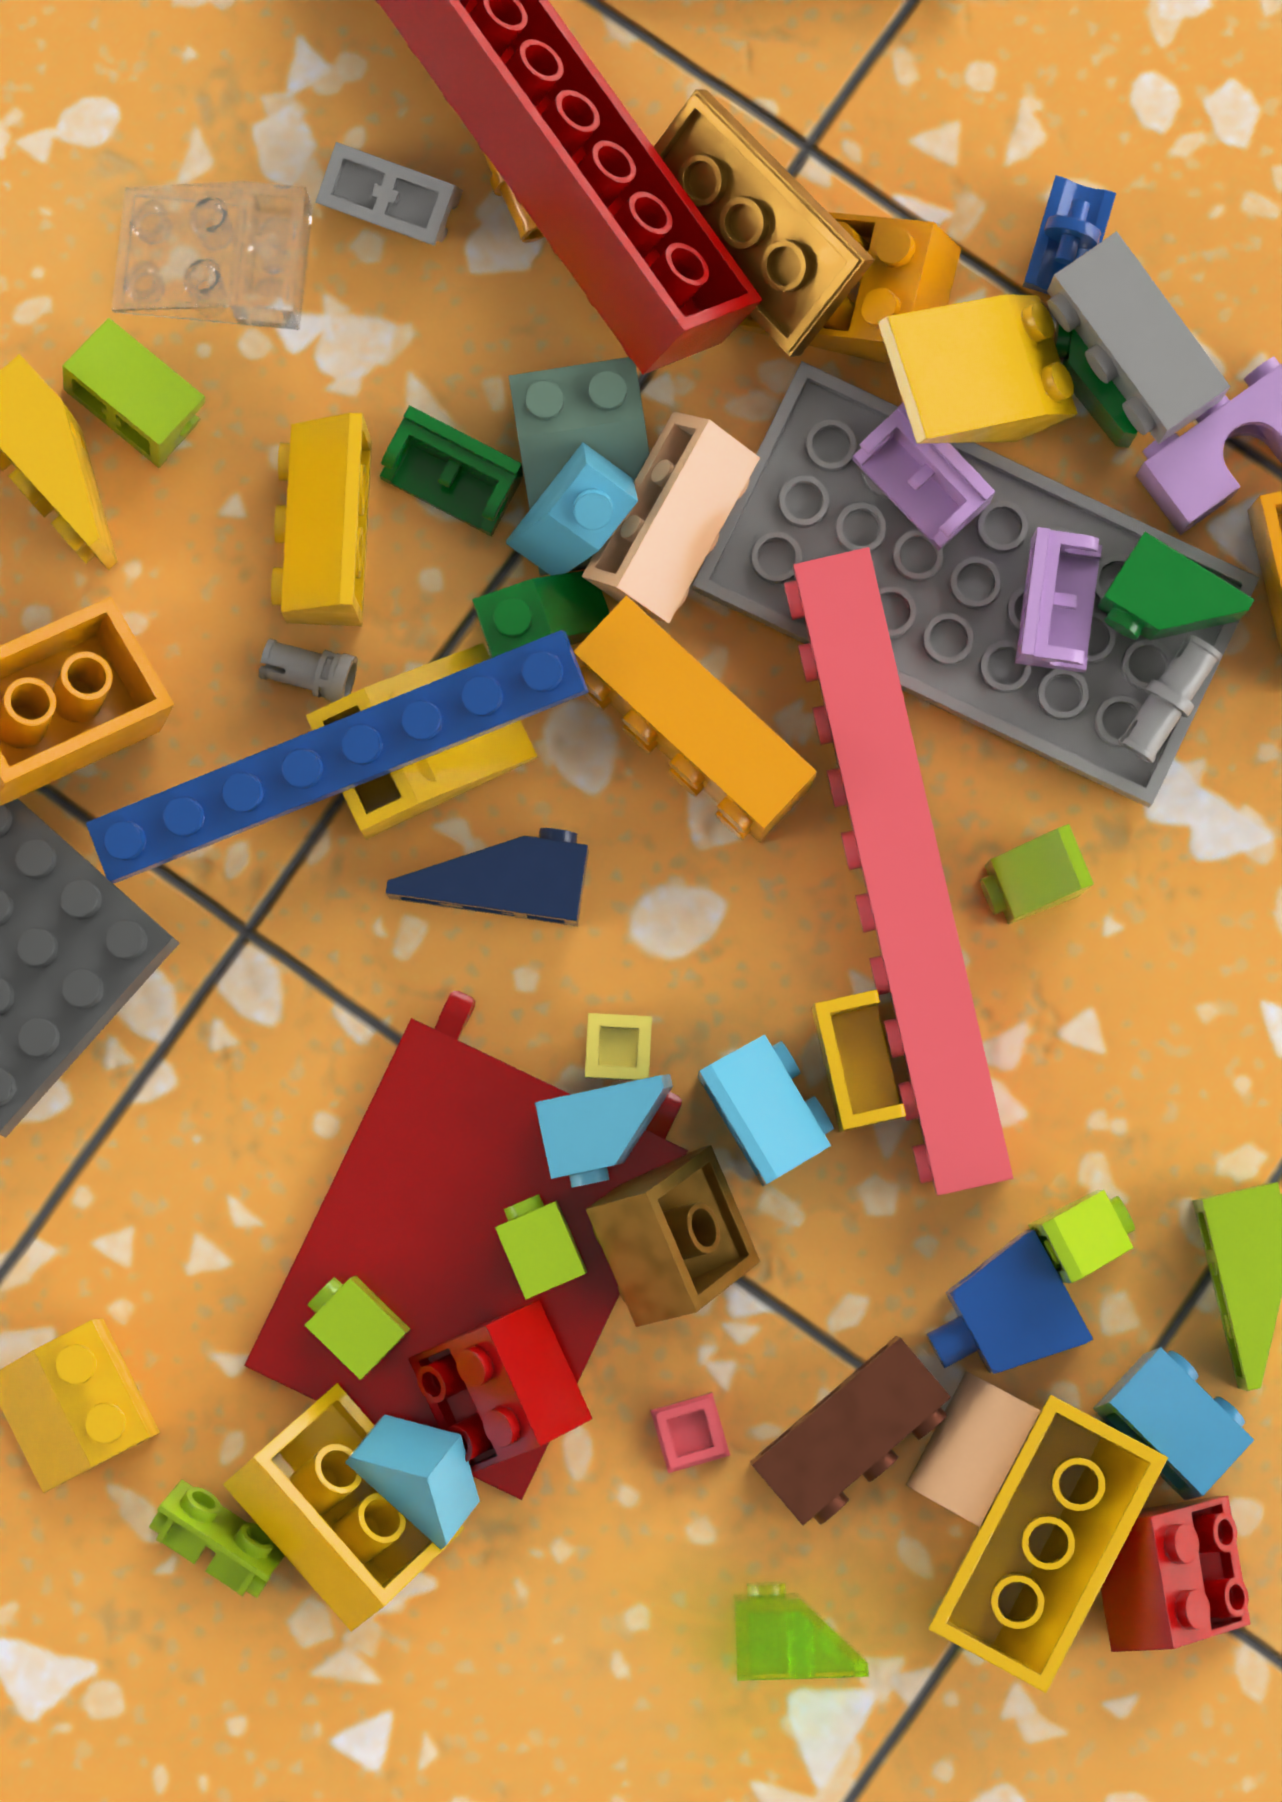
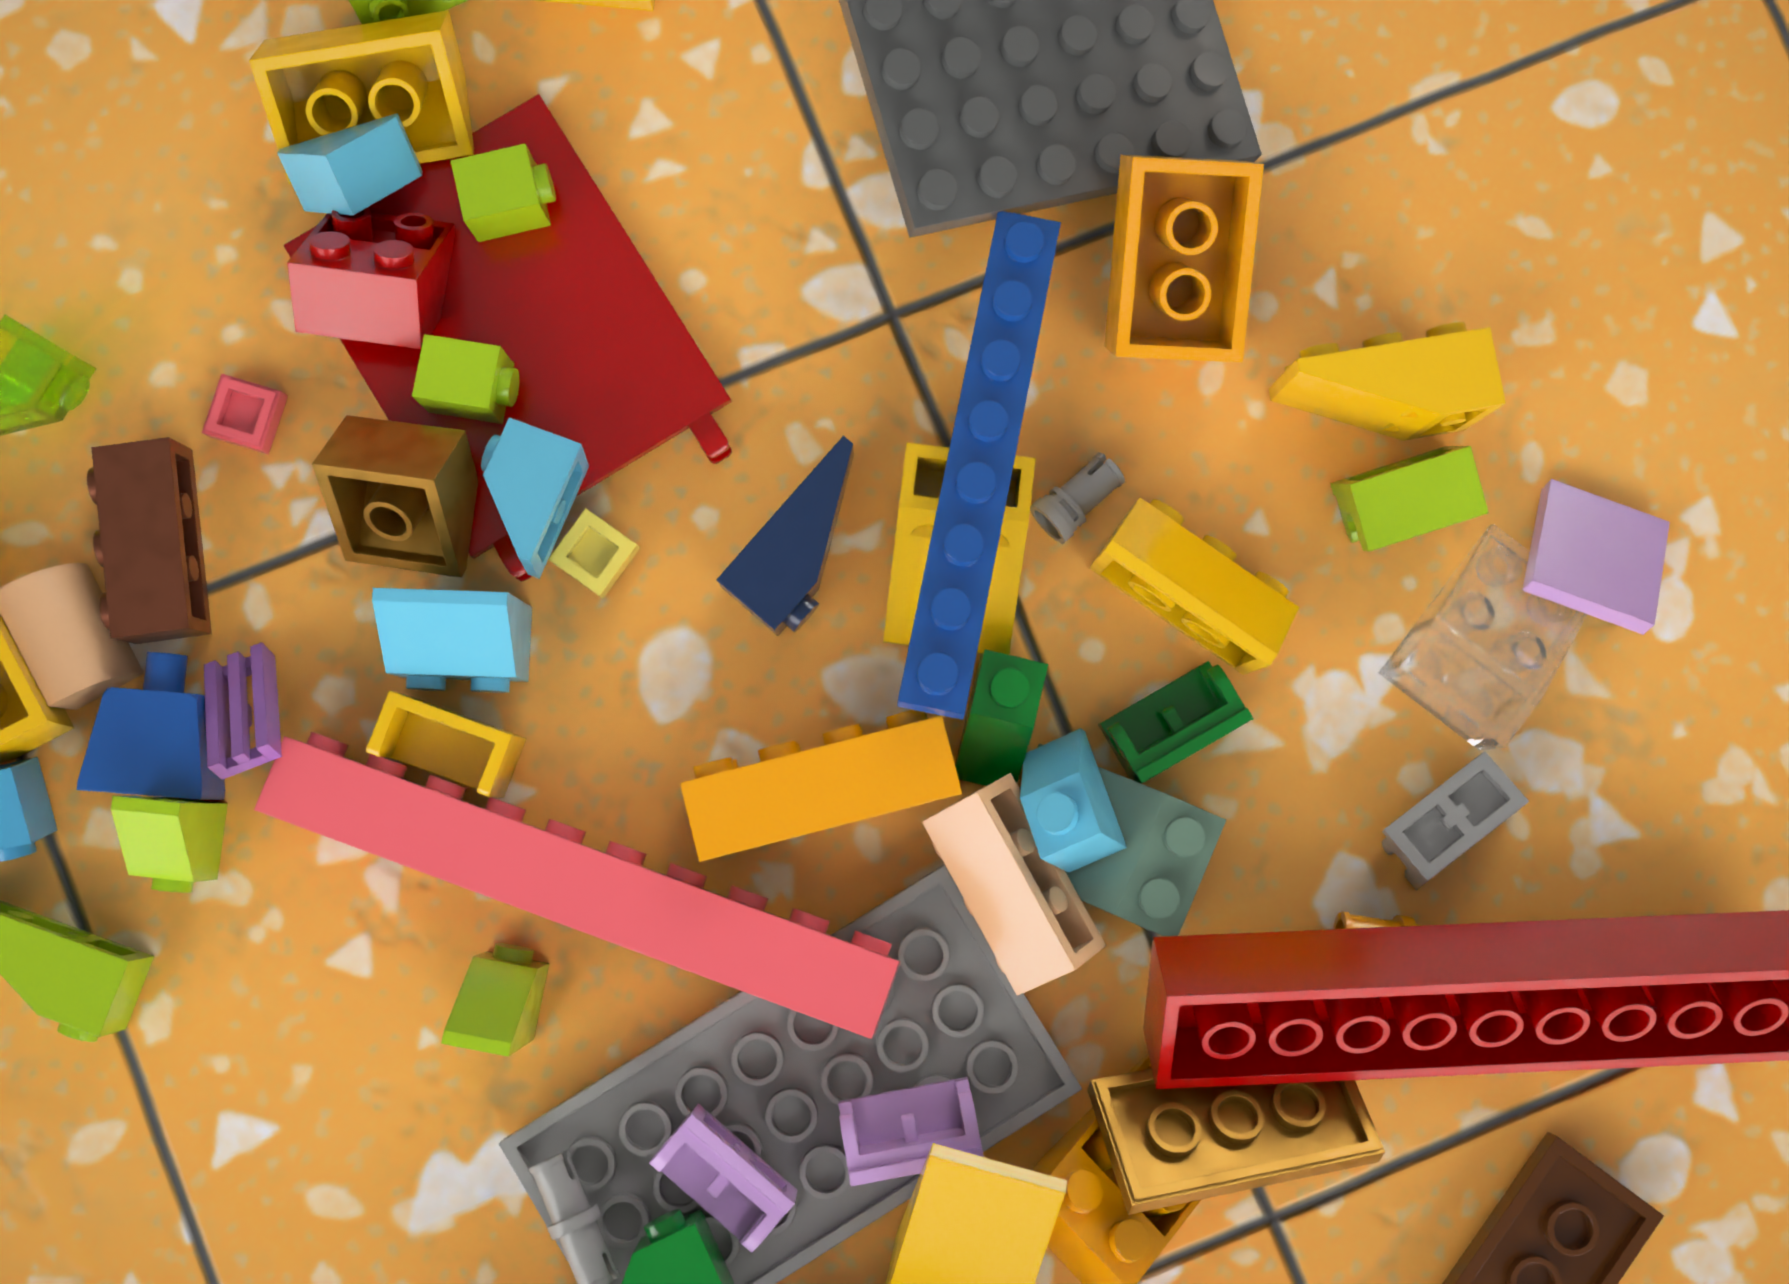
camera: 115 degrees right, 0 degrees up
none -> medium lavender tile [204,642,282,780]
none -> lavender tile [1522,479,1670,635]

